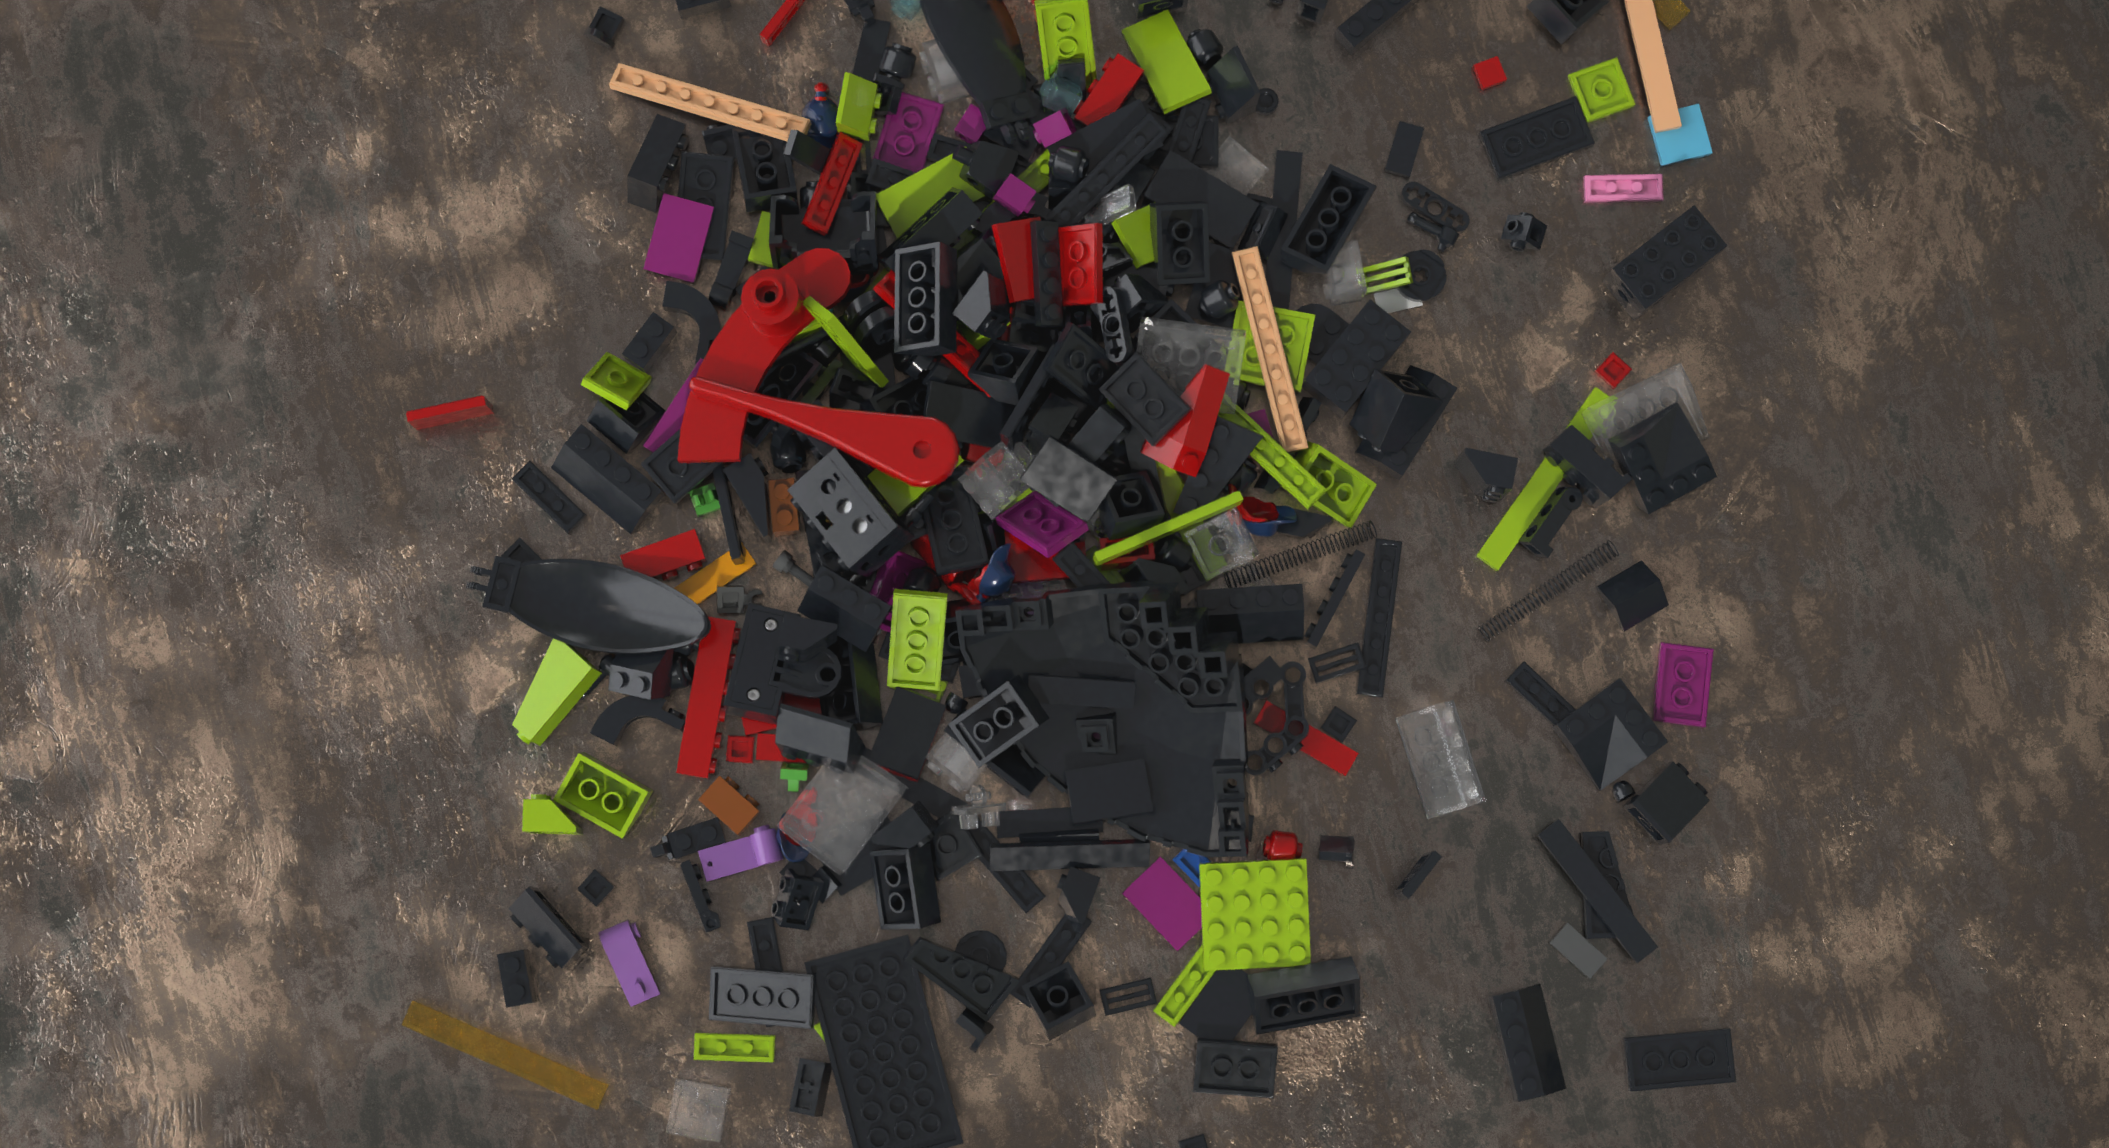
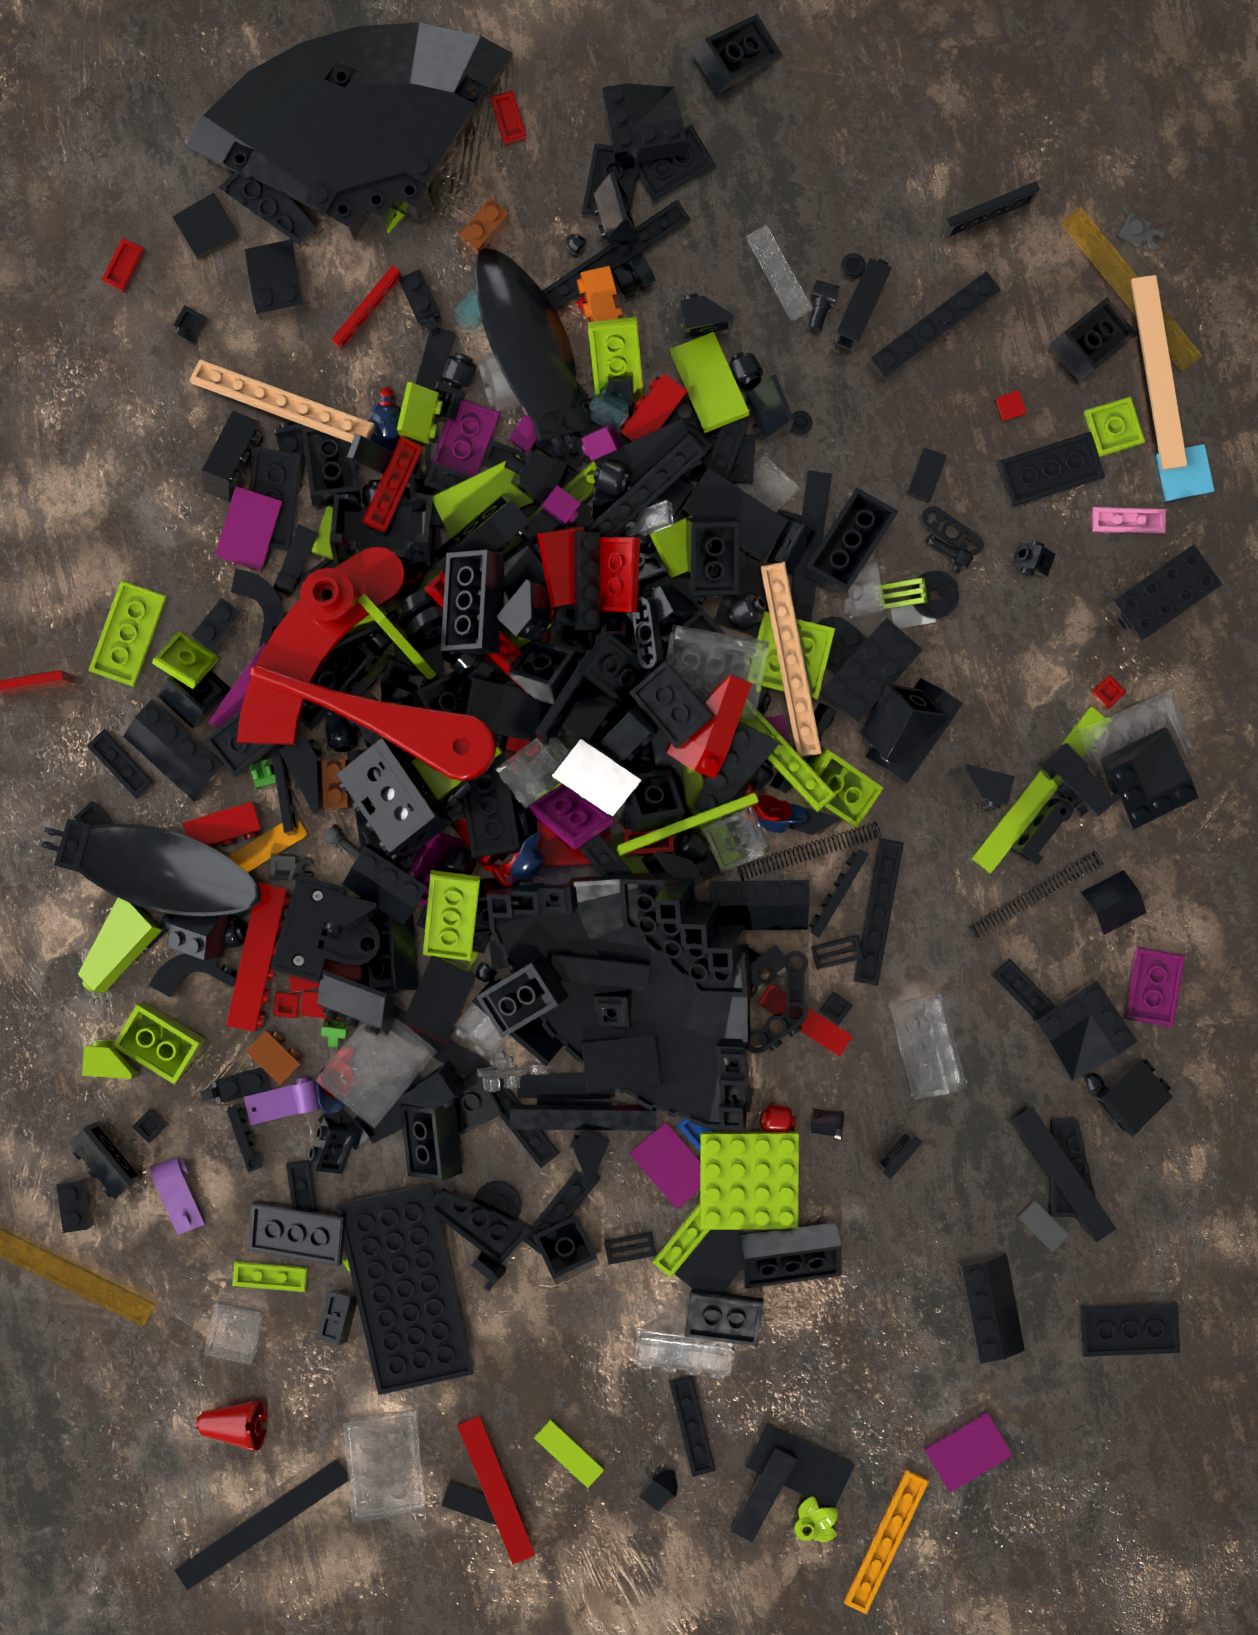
camera: 10 degrees right, 5 degrees up
none -> lime tile [88,580,168,687]
none -> clear slope [633,1330,735,1379]

